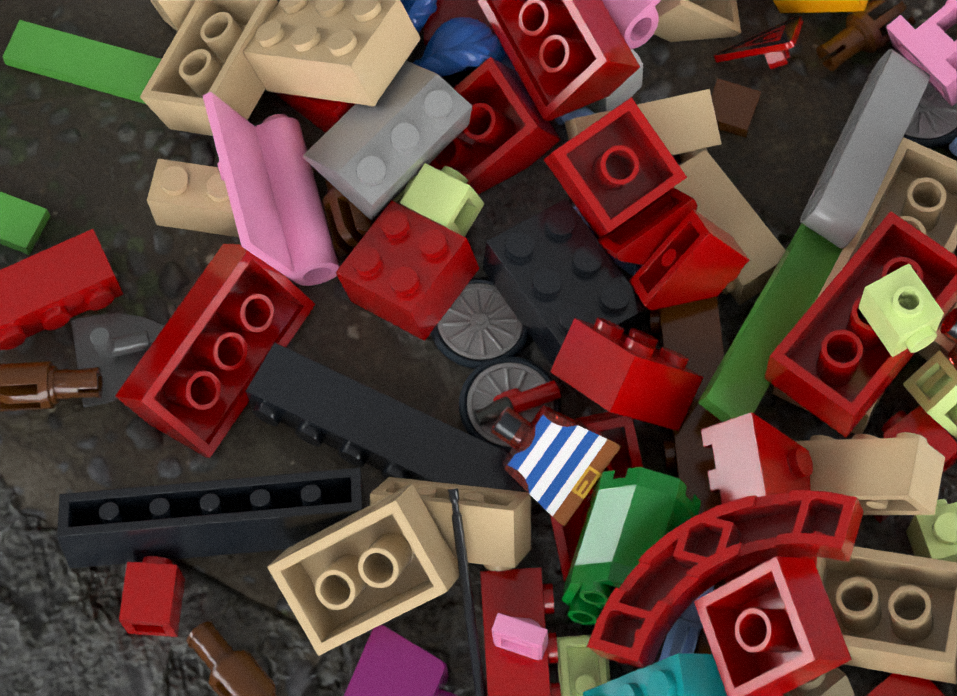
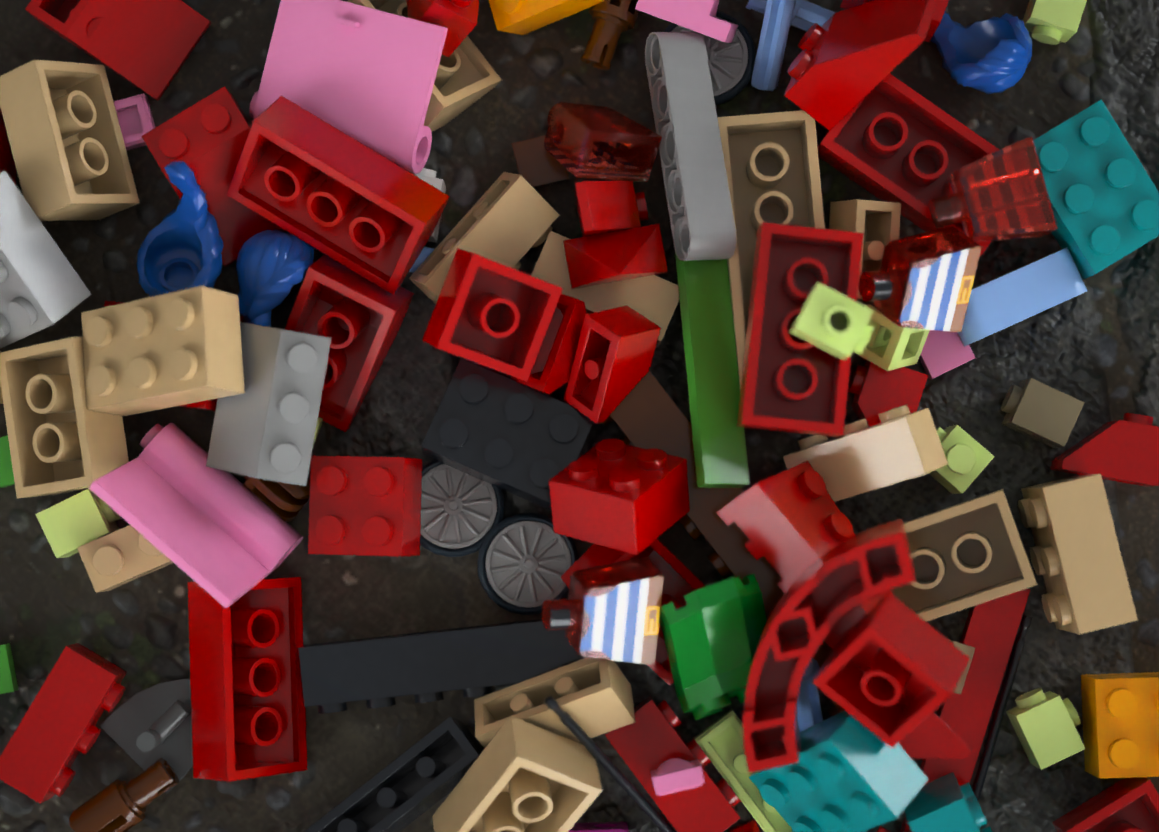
camera: 35 degrees left, 20 degrees up
yellowish green brick [400,163,485,237] -> none
red piece [474,380,566,426] -> none
red piece [713,16,804,70] -> none
none -> yellowish green brick [35,488,120,558]
none -> clear red torso [544,102,662,182]
none -> red slope [563,224,668,289]
none -> red slope [575,180,648,237]

